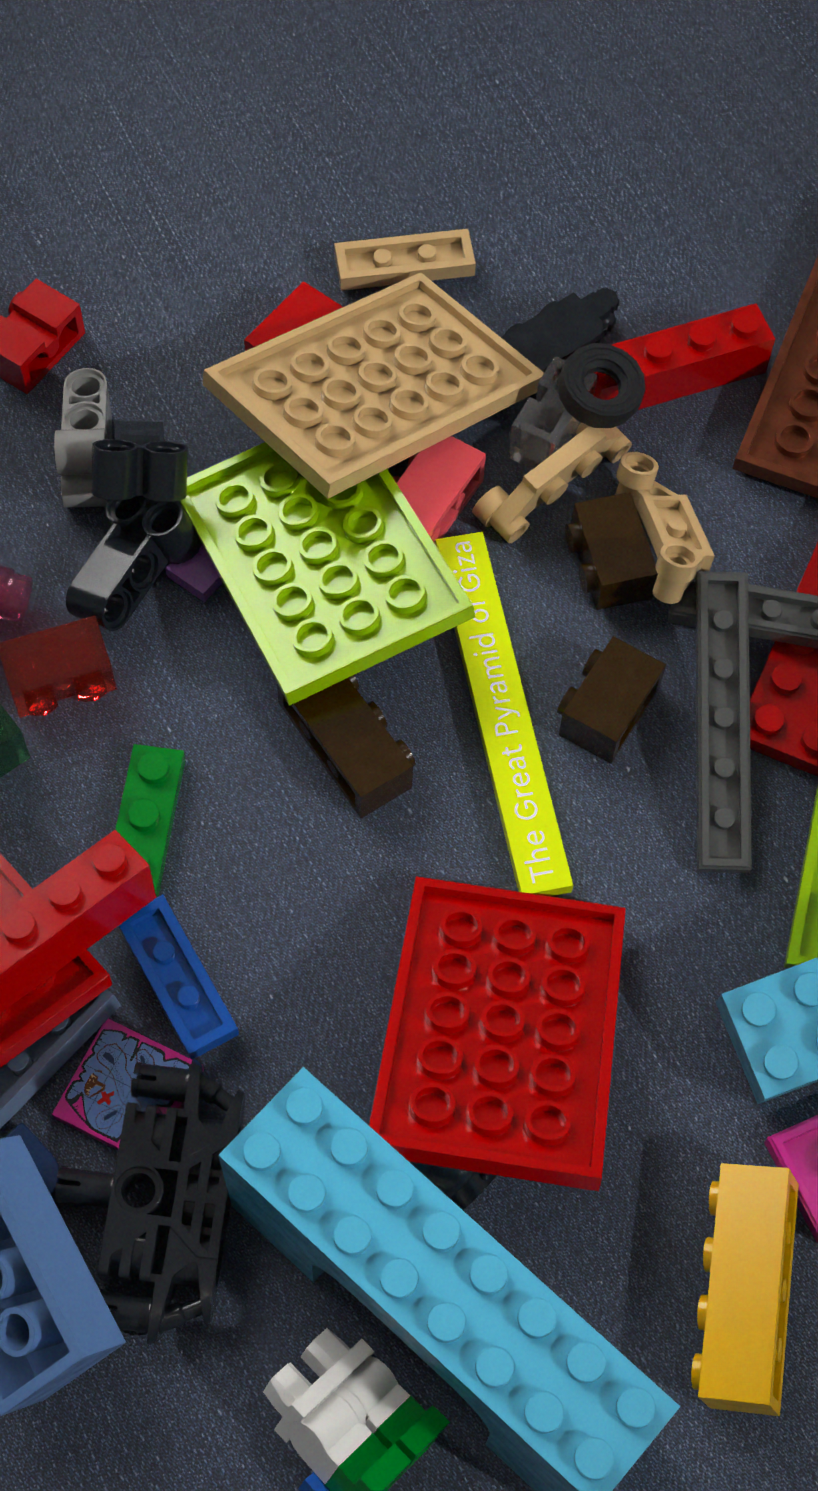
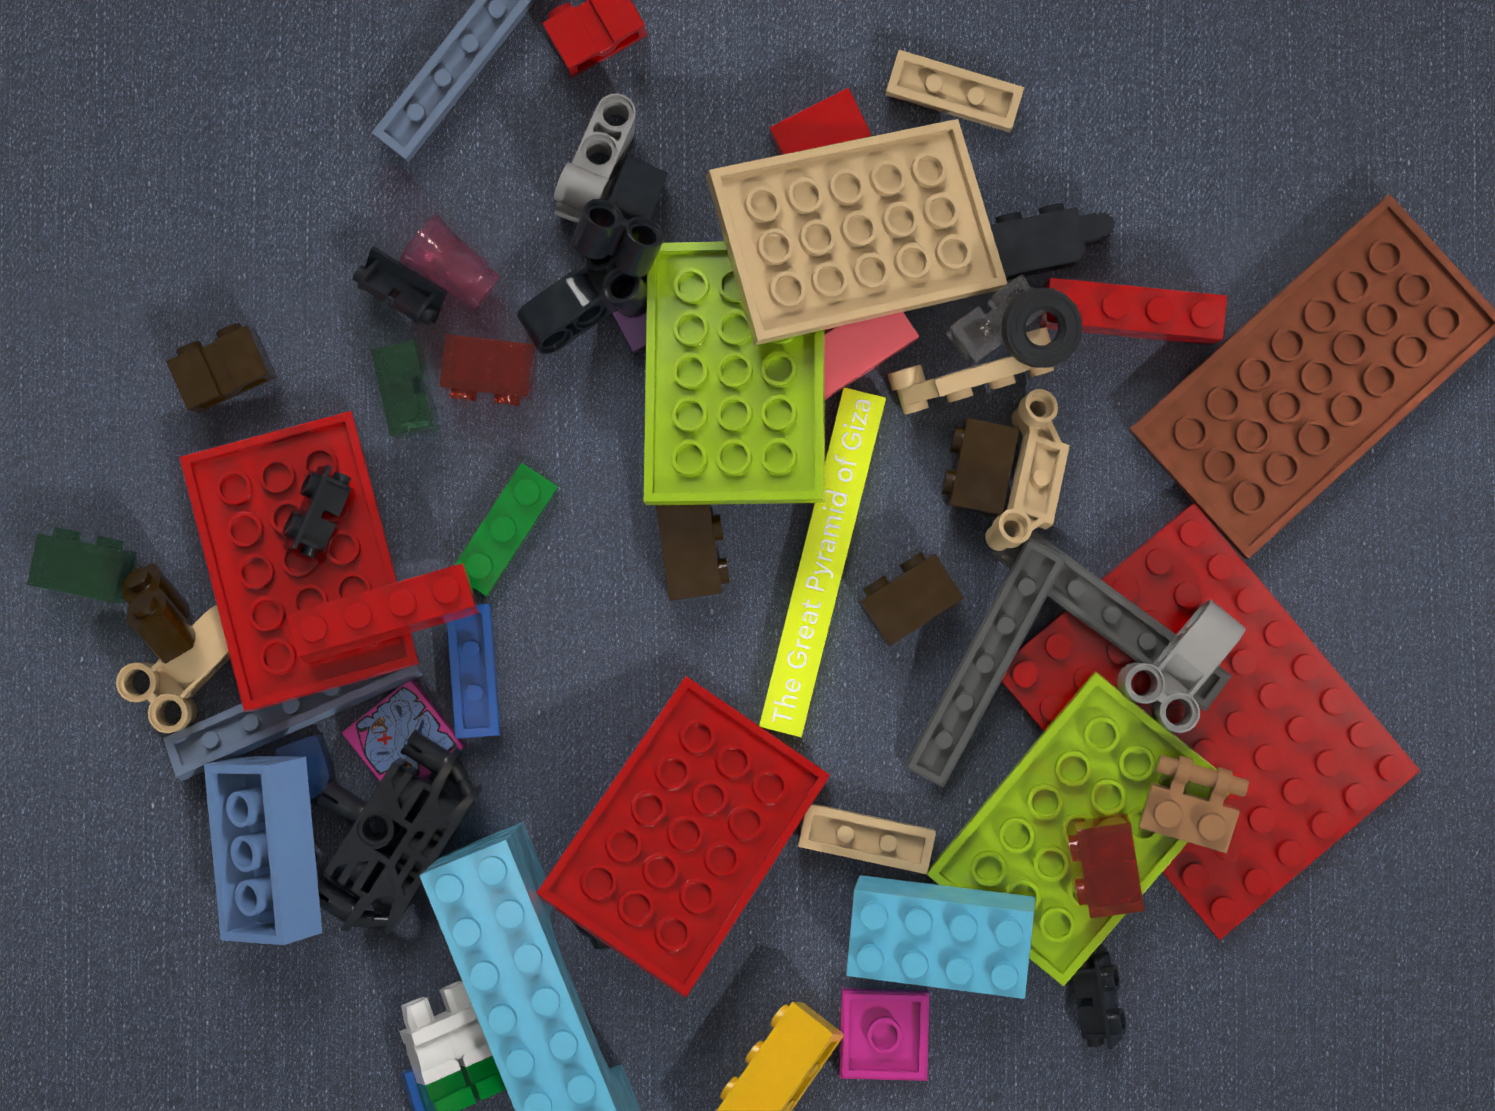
camera: 30 degrees right, 25 degrees up
none -> tan plate [798,803,936,874]

